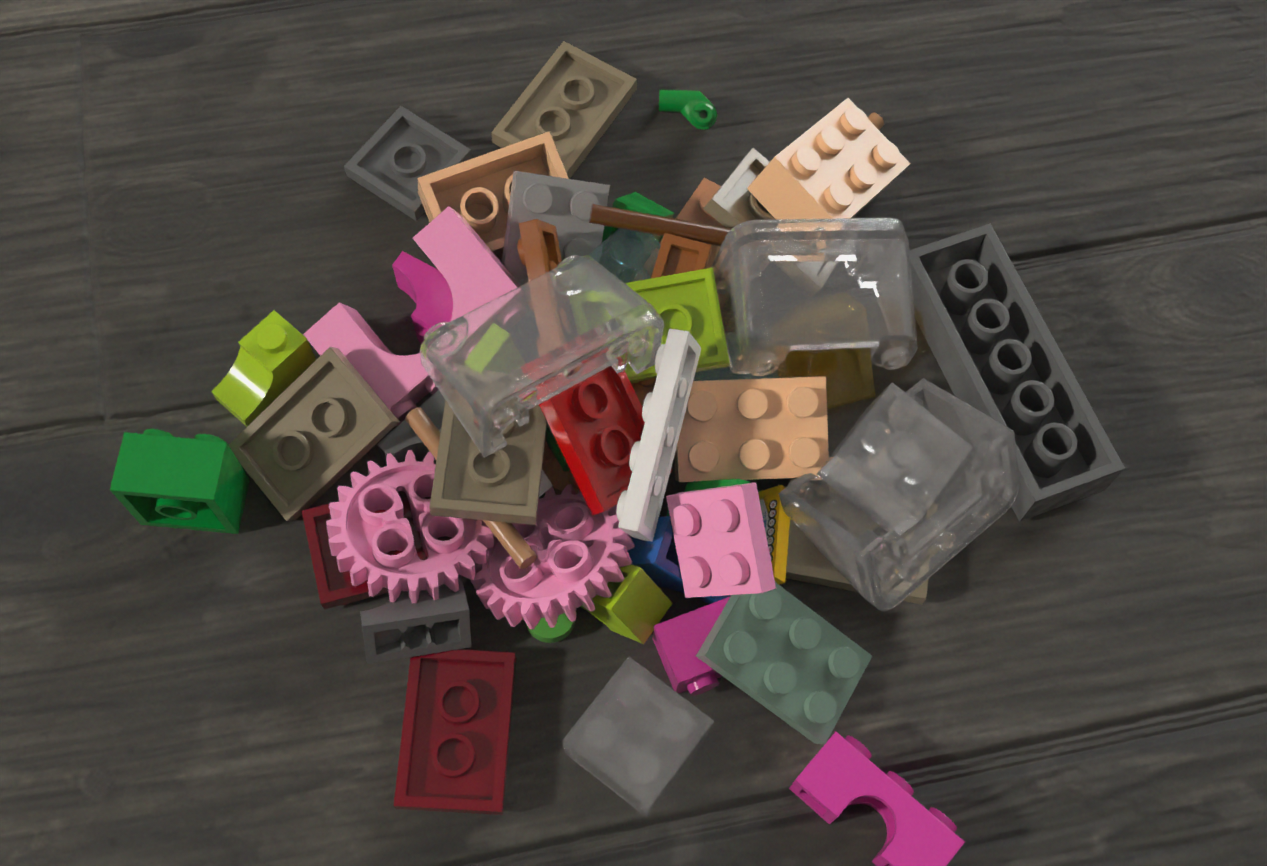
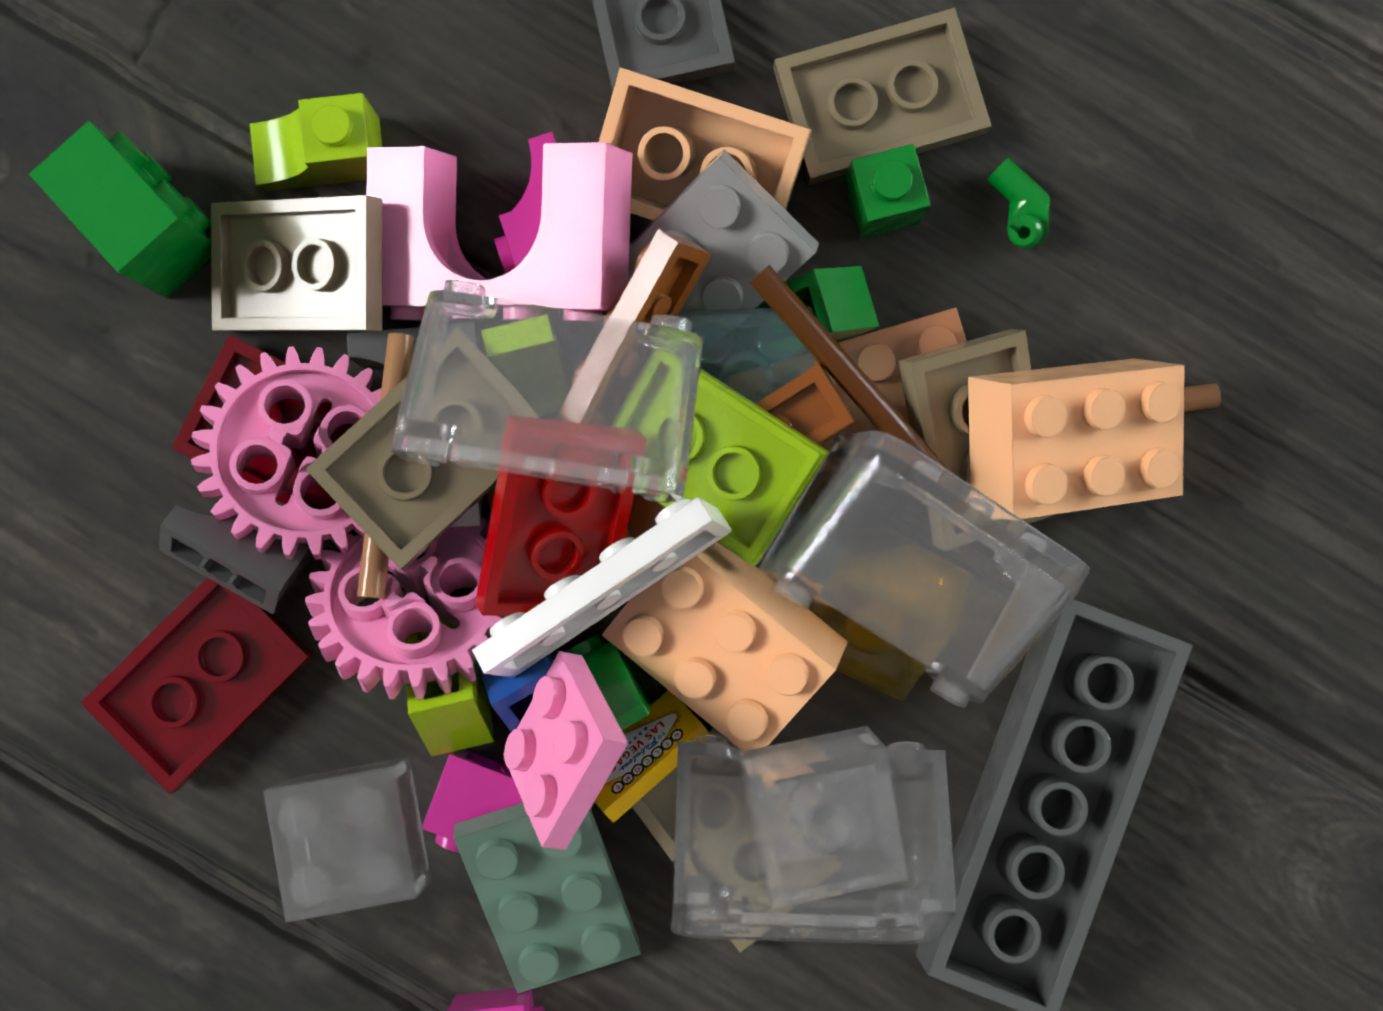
camera: 45 degrees right, 20 degrees up
none -> green brick [843,144,931,240]

